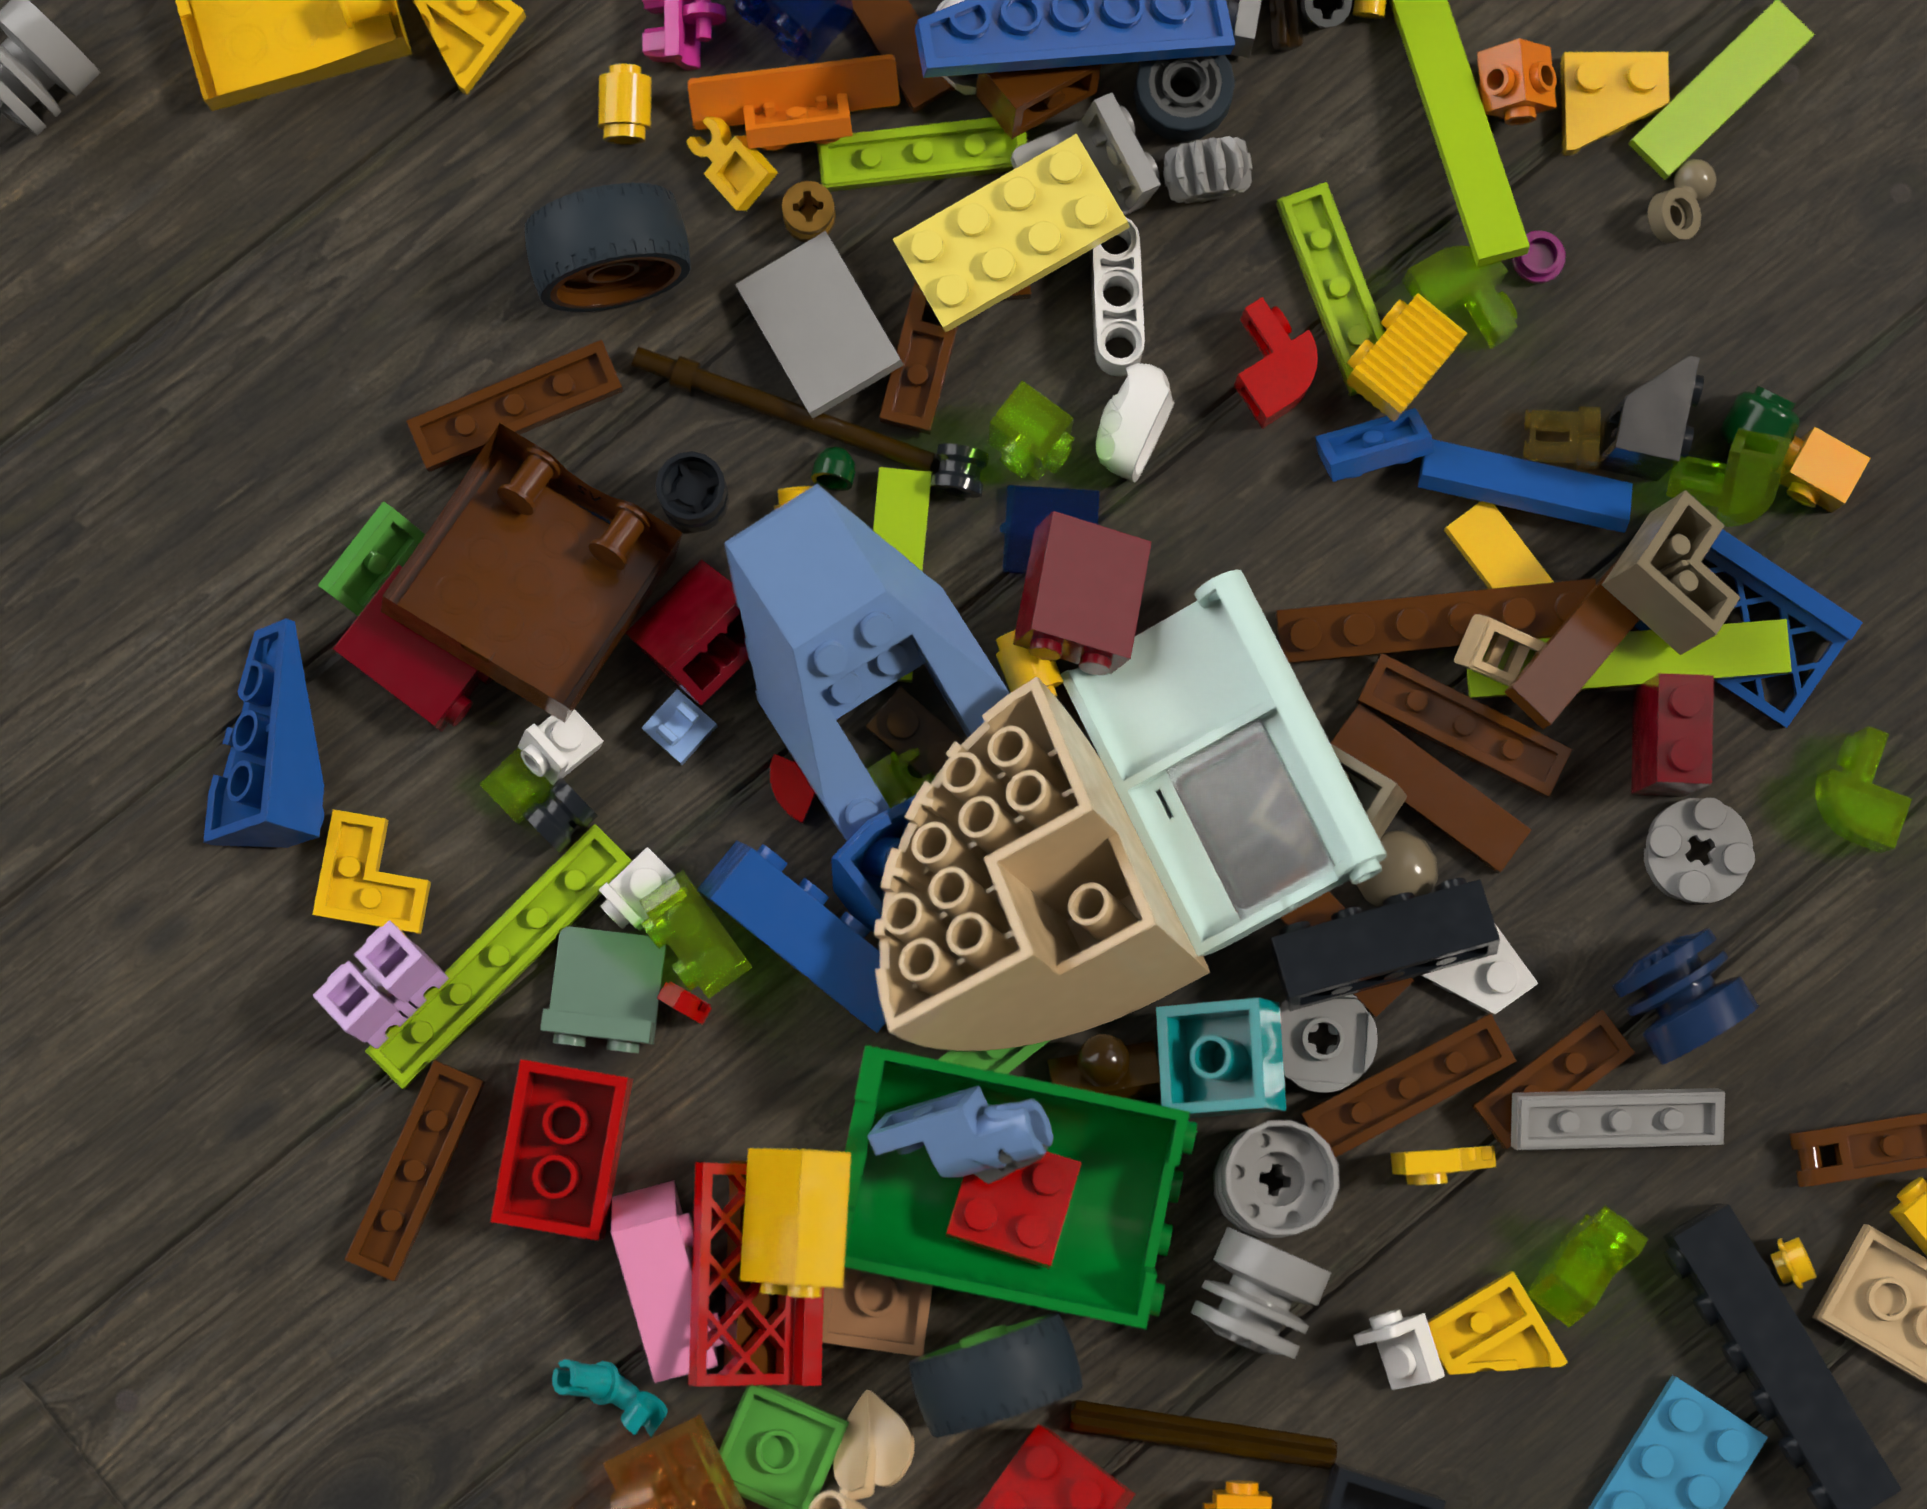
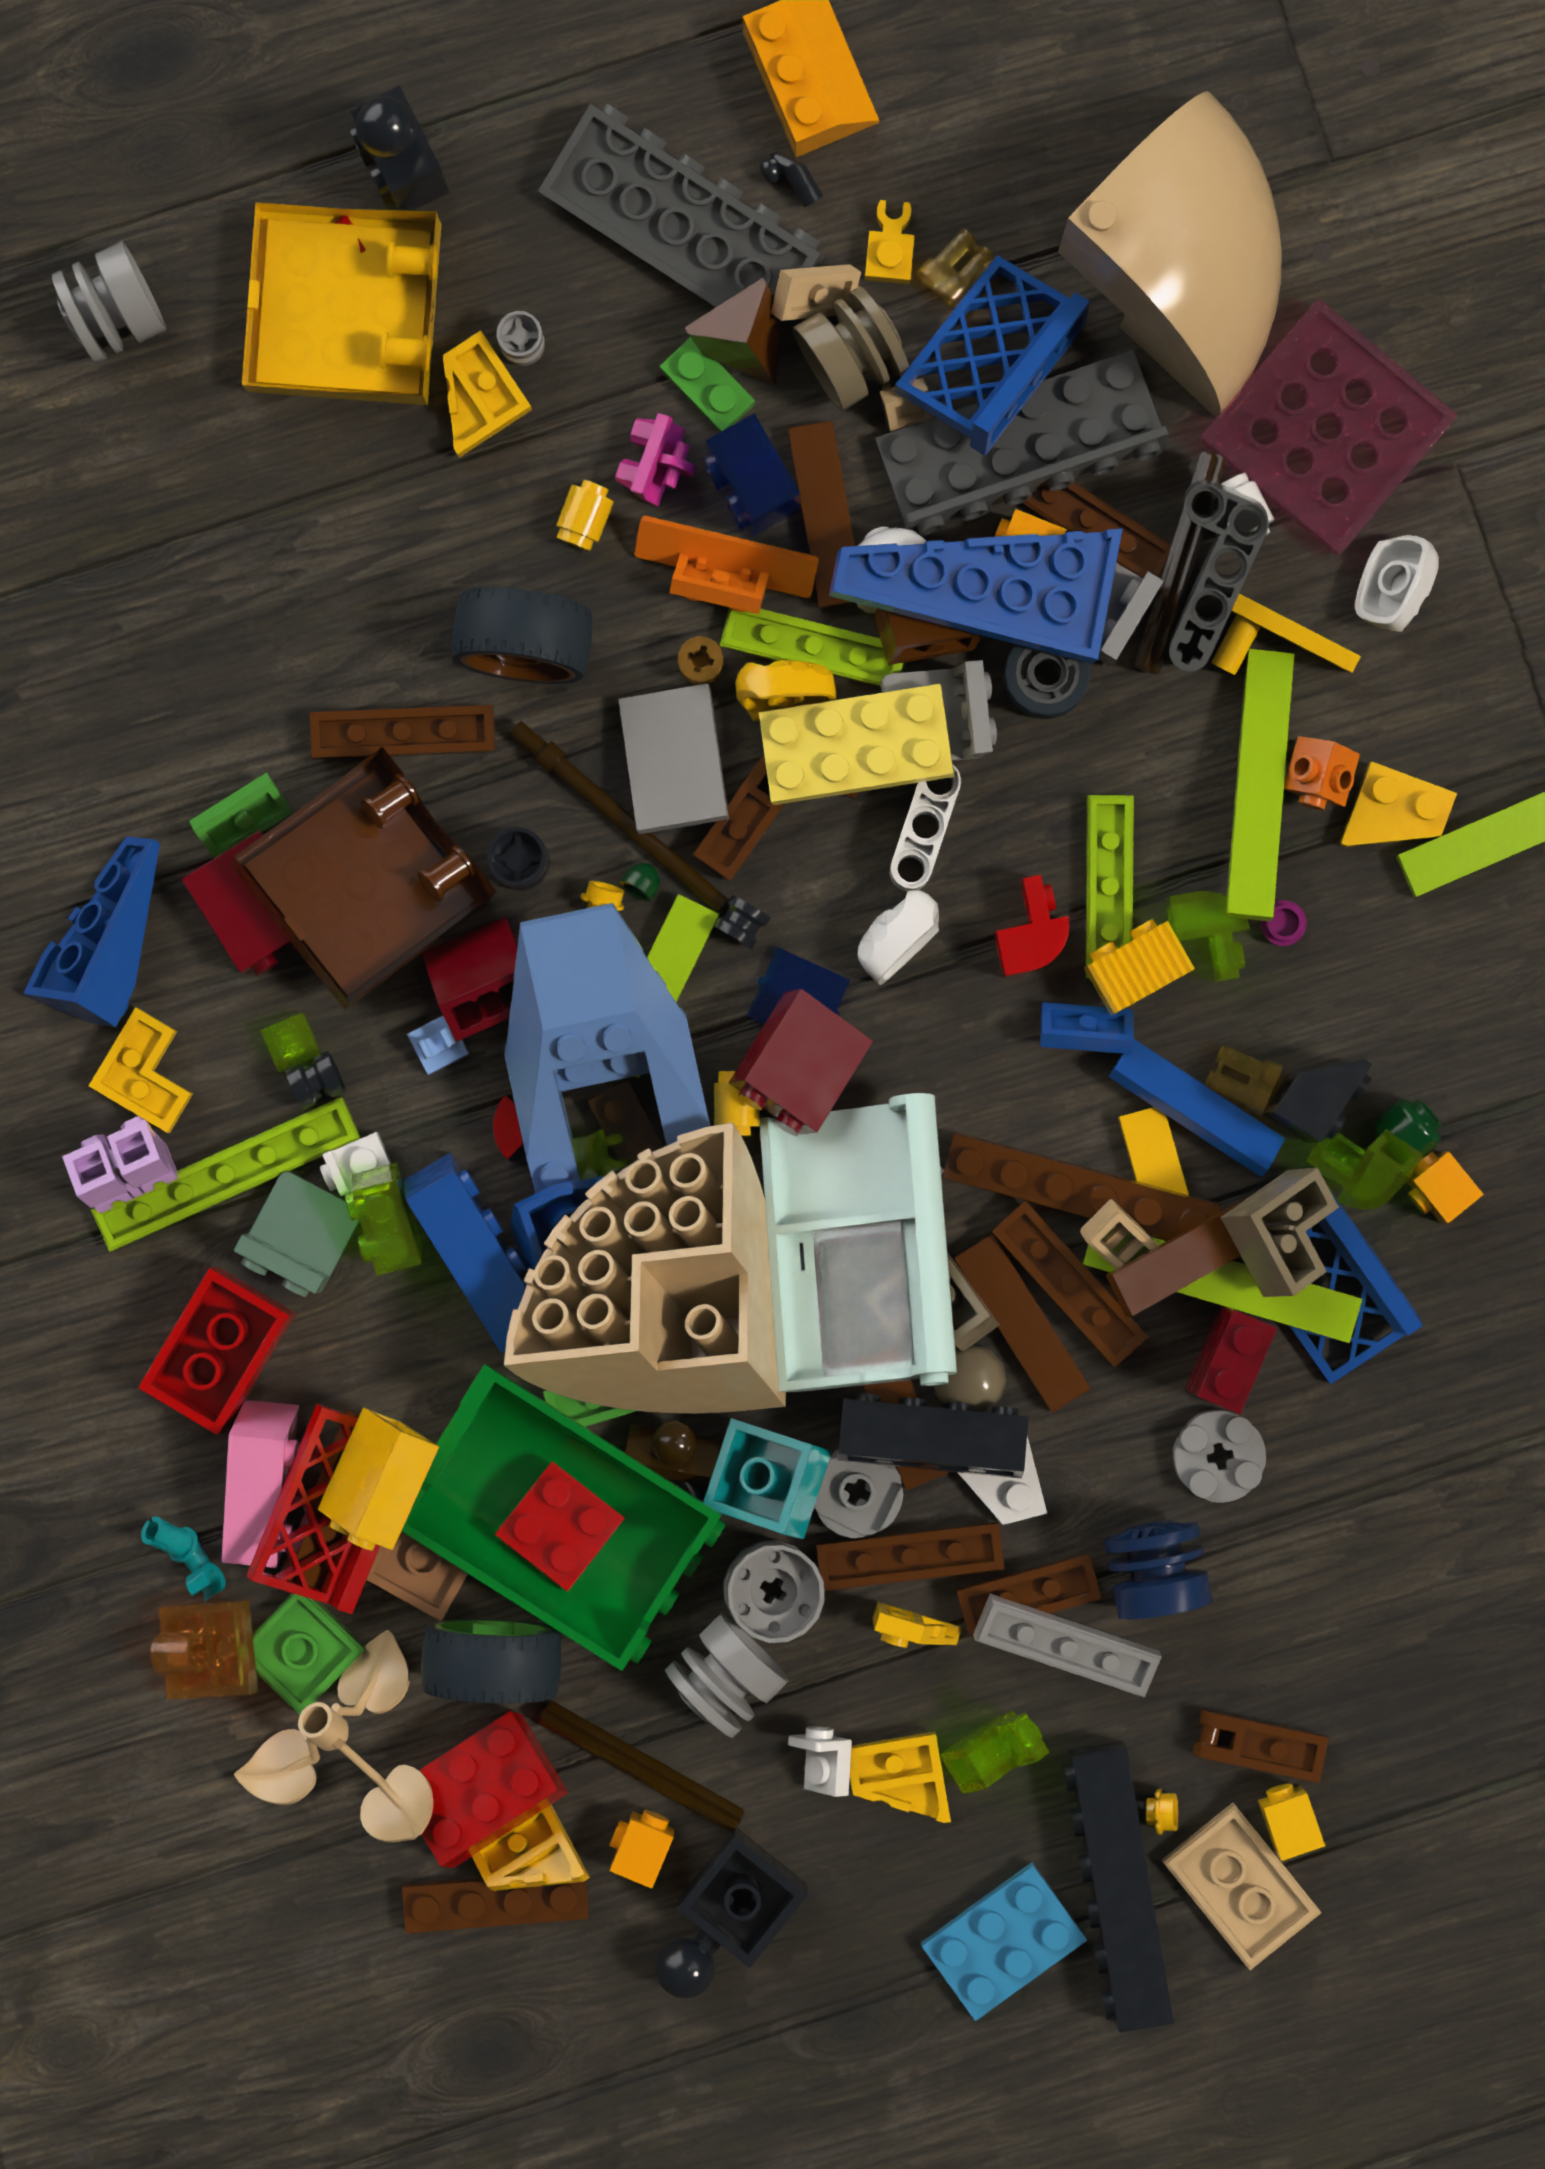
camera: 30 degrees right, 5 degrees up
reddish brown plate [345,1060,486,1281] -> none
white bracket [518,709,603,785] -> none
red tile [657,981,712,1025] -> none
yellow plate [687,117,778,211] -> none
medium blue plate [867,1085,1053,1183] -> none
clear neon green brick [988,380,1075,481] -> none
light grey gear [1163,136,1253,204] -> none
dark tan plate [1648,159,1716,244] -> none
clear neon green brick [1815,726,1912,853] -> none
none -> yellow piece [735,660,837,721]

